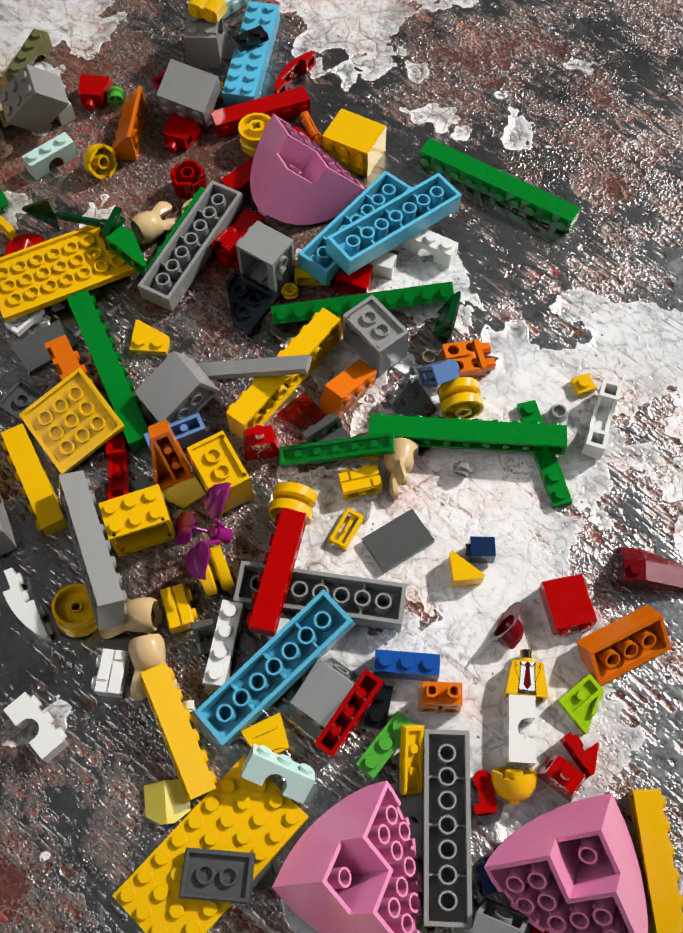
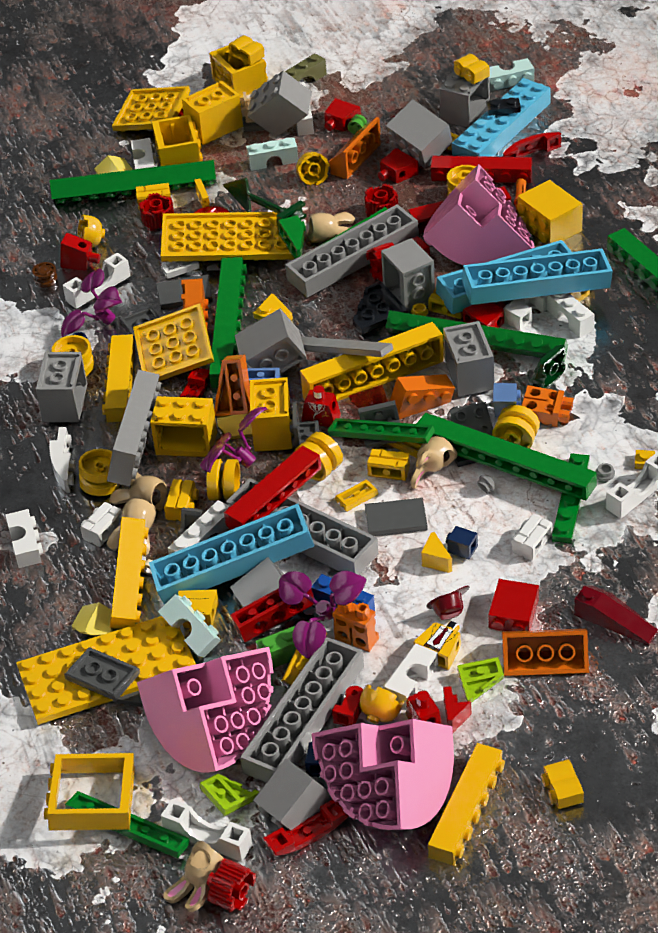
camera: 30 degrees right, 20 degrees down
none -> magenta plant [279,571,367,659]
none -> dark grey bracket [289,402,319,448]
none -> white brick [511,514,553,561]

